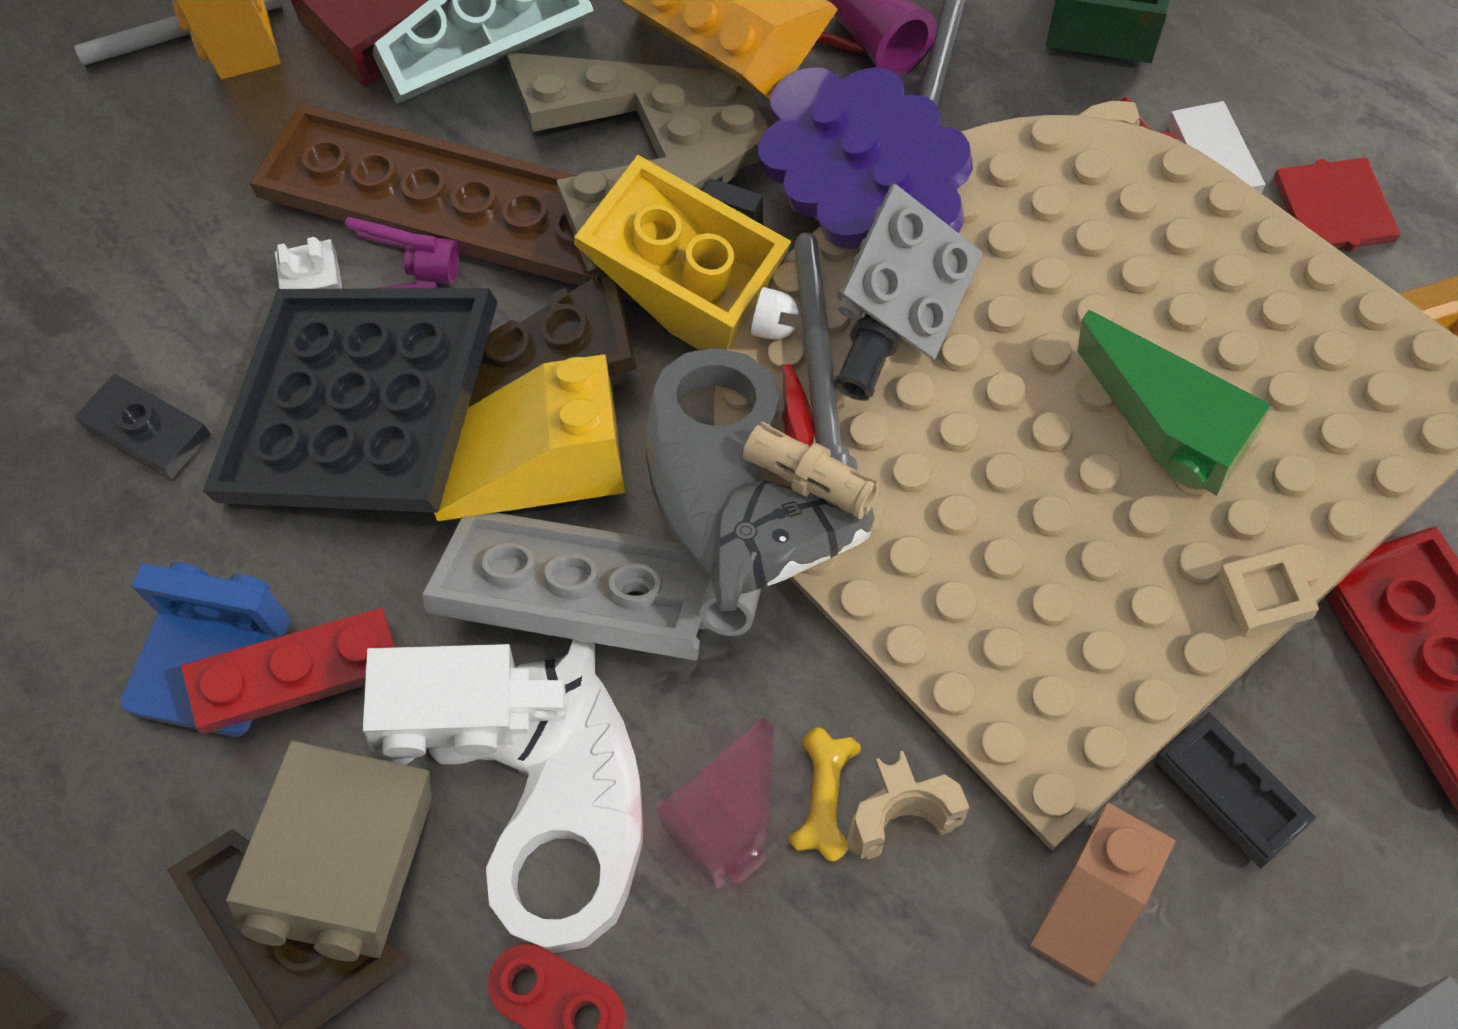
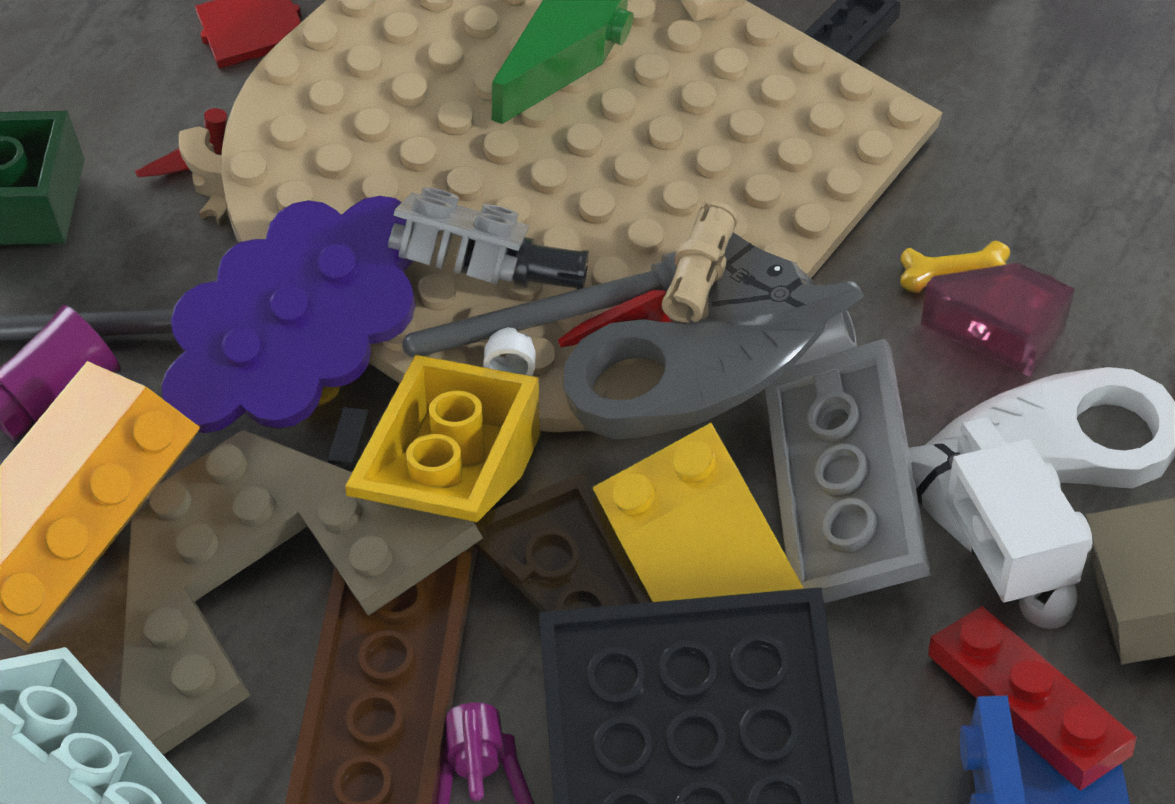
camera: 105 degrees left, 10 degrees down
tan piece [847,751,970,860] -> none
nougat slope [1029,803,1177,987] -> none
white tile [1167,101,1266,193] -> none

